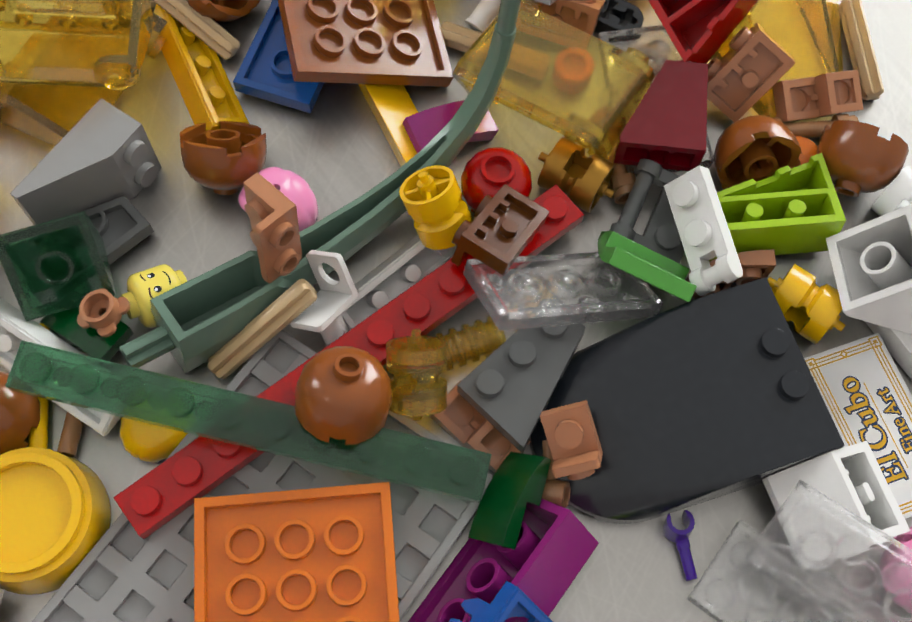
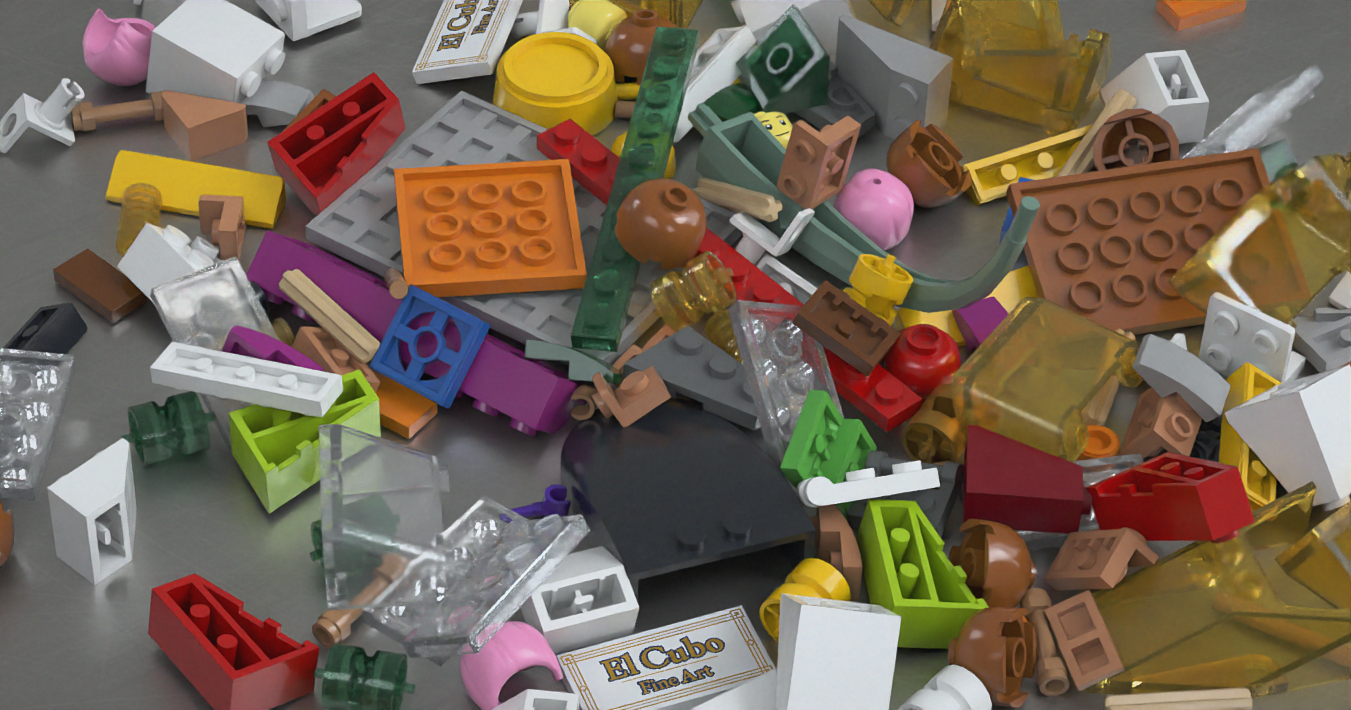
camera: 90 degrees right, 25 degrees down
nougat plate [77,289,130,337] -> none

